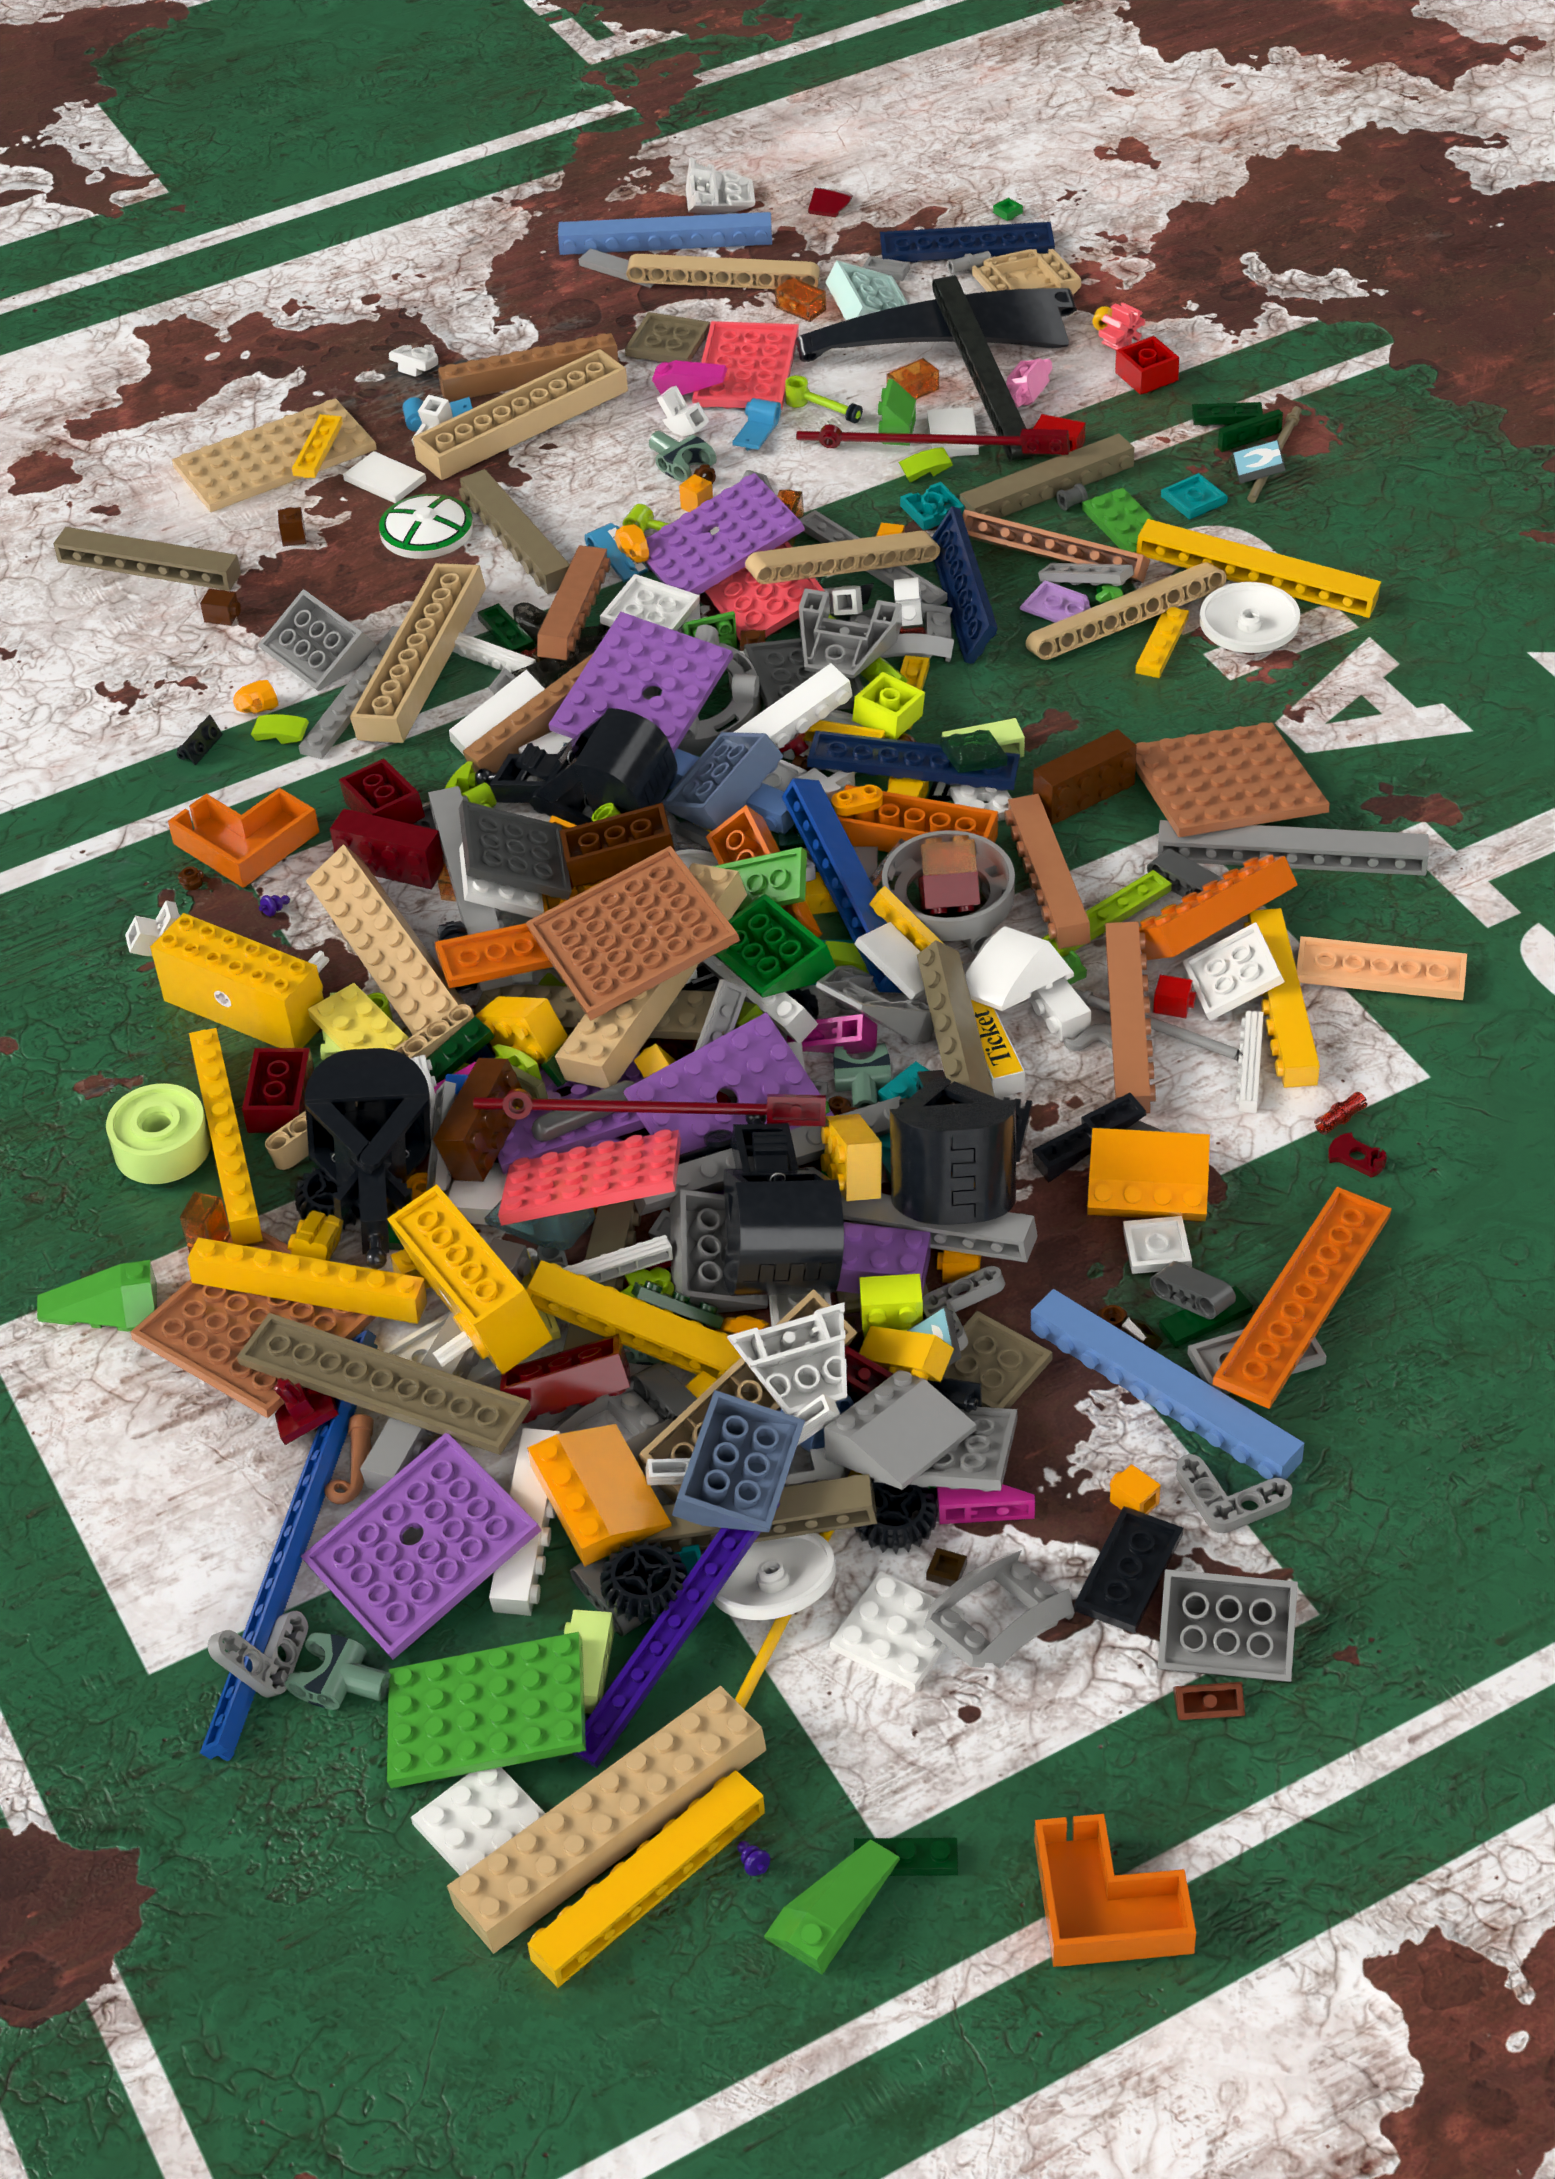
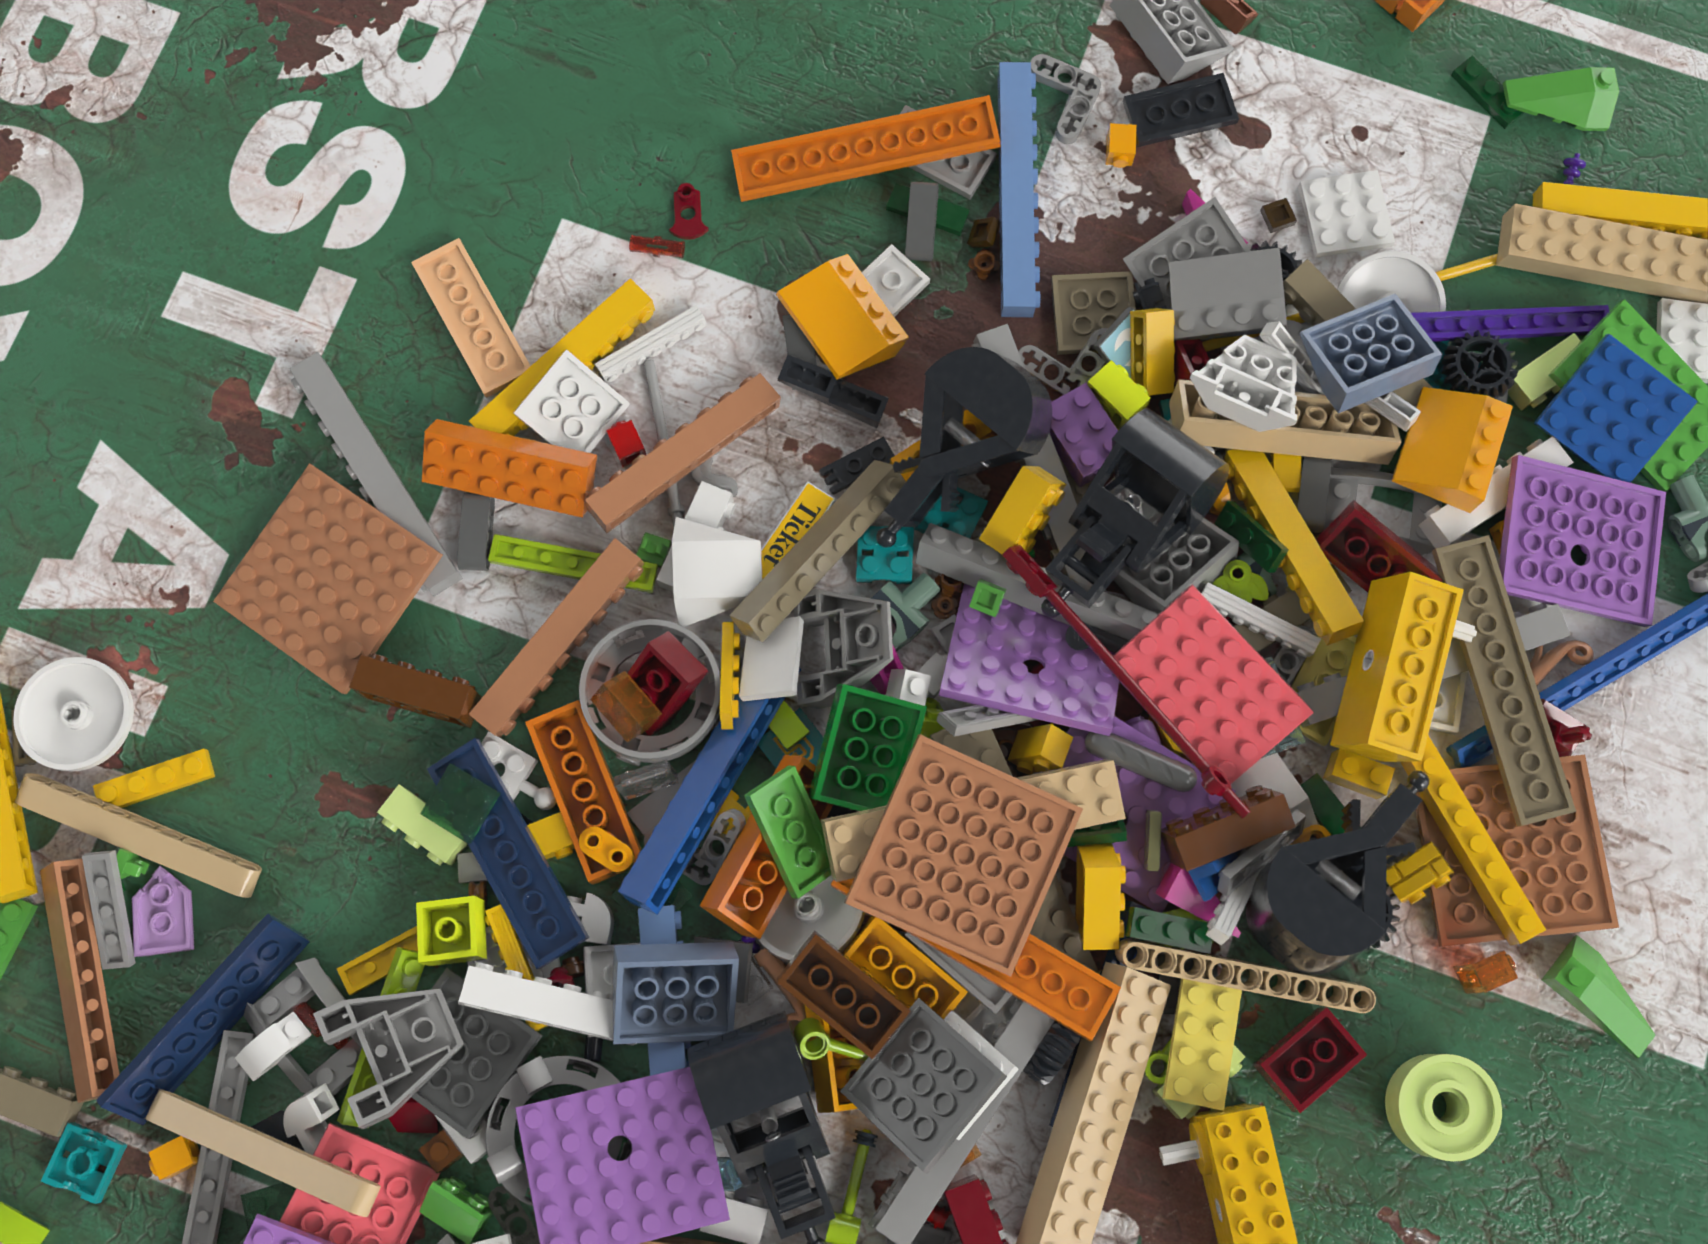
camera: 135 degrees left, 30 degrees up
yellow brick [189,1028,263,1245] -> none
lime slope [493,1044,542,1081] -> none
light grey wedge [924,1550,1075,1669] -> none
none -> blue plate [1534,334,1698,483]

